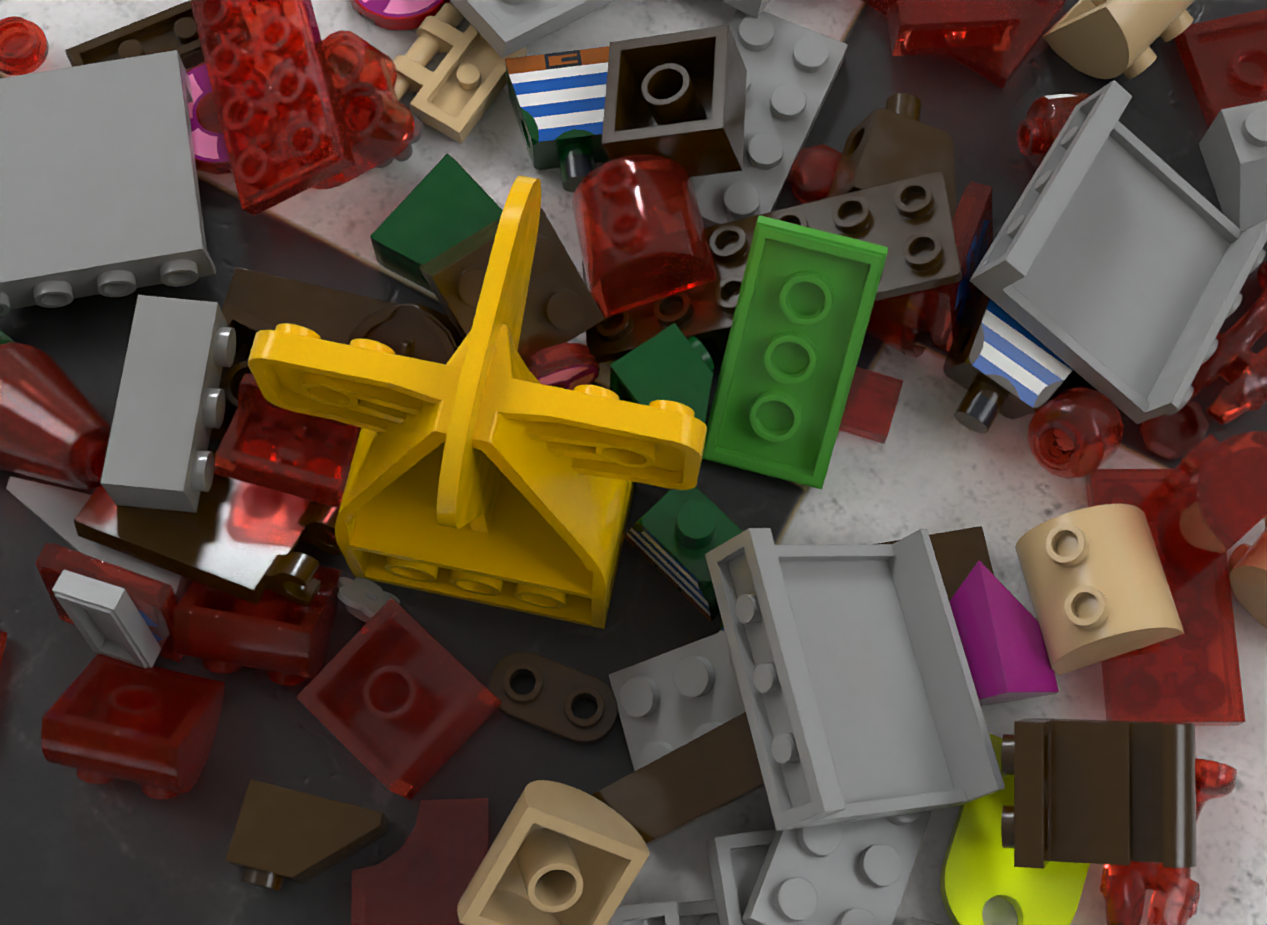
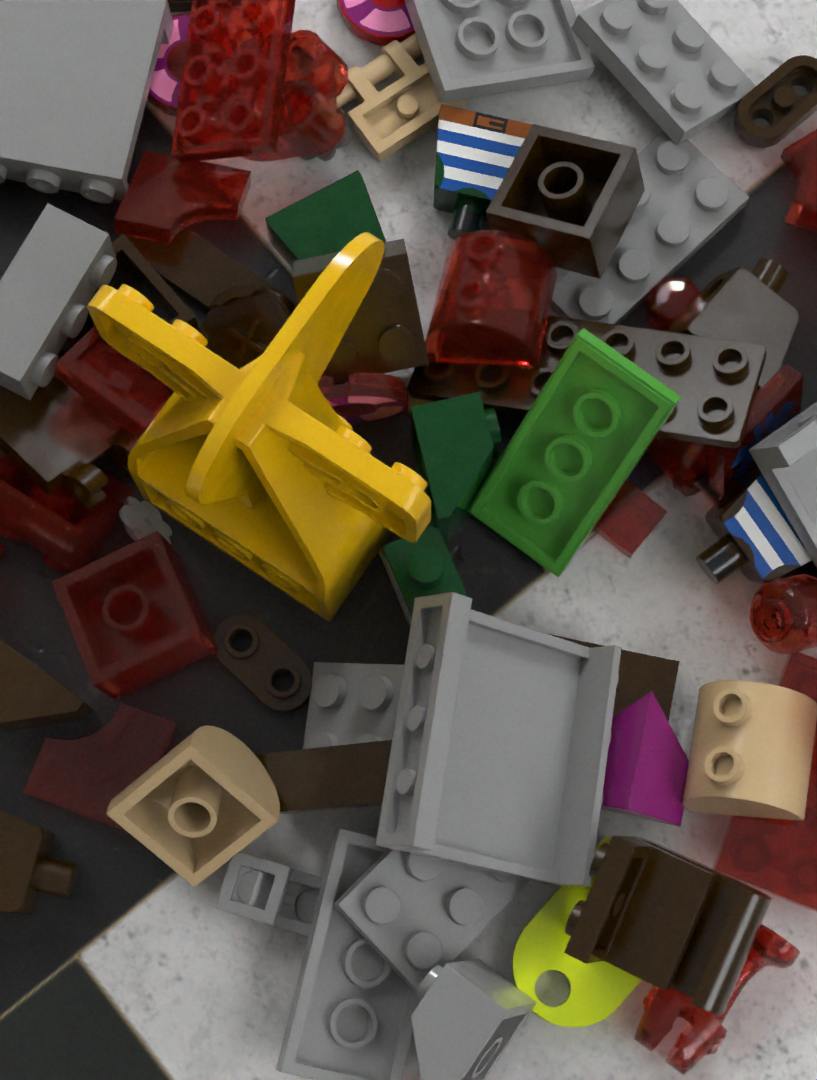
camera: 25 degrees right, 5 degrees up
none -> clear red tile [114,150,251,244]

